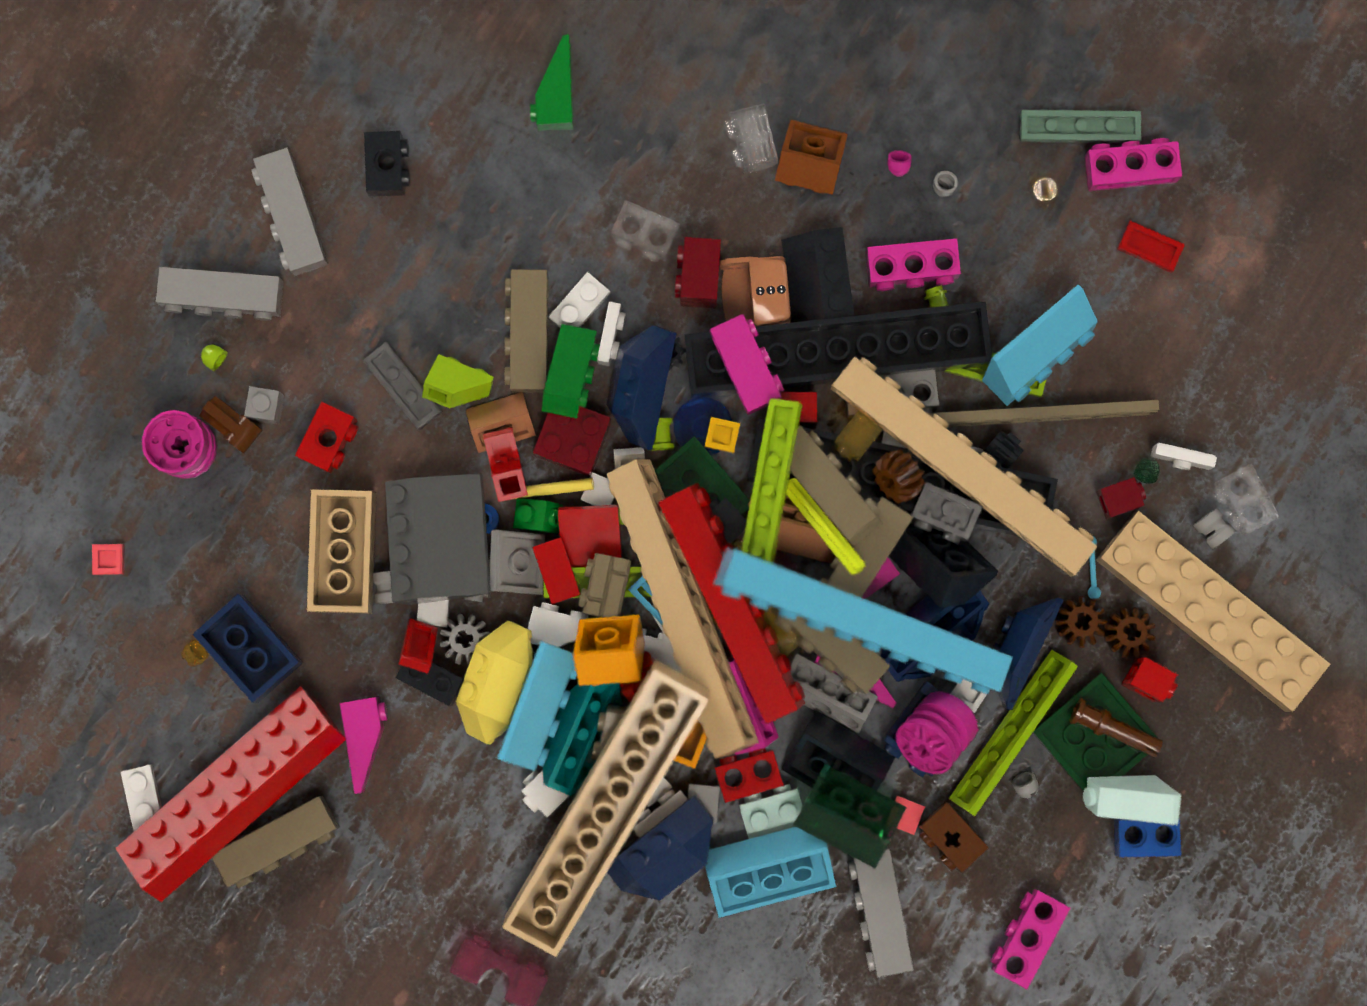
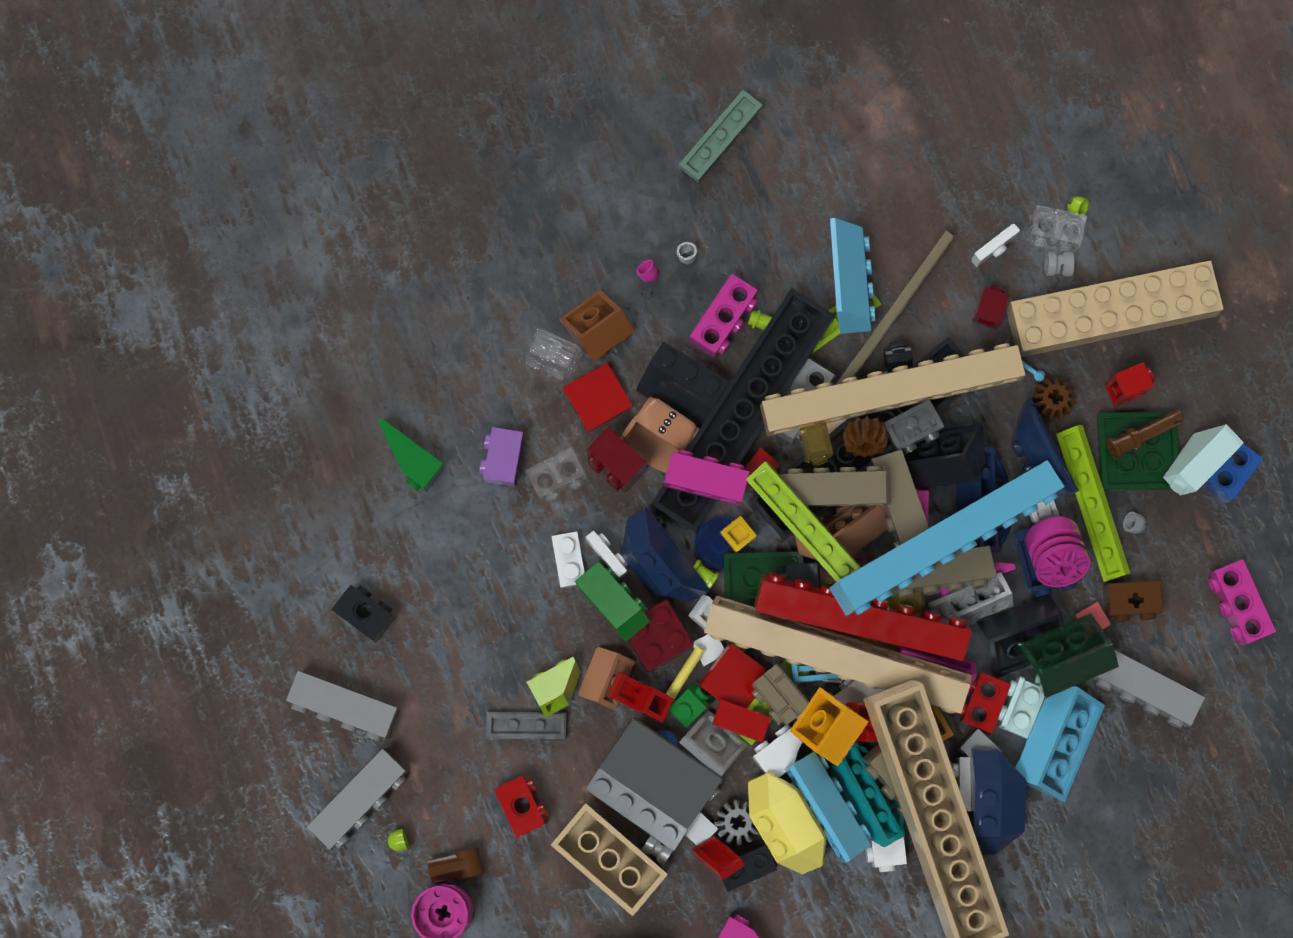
camera: 55 degrees left, 5 degrees down
light grey brick [244,386,285,425] -> none
dark tan brick [505,270,548,393] -> none
neon yellow axle [786,478,865,575] -> none
clear yellow hinge [1032,176,1057,201] -> none
dark pink brick [1085,138,1182,191] -> none
reddish brown gear [1104,607,1156,658] -> none
red tile [1117,221,1185,273] -> none
clear green hinge [1134,457,1160,484] -> none
none -> medium lavender brick [479,427,524,487]
none -> red tile [562,363,633,433]
none -> lime hinge [1067,196,1090,218]

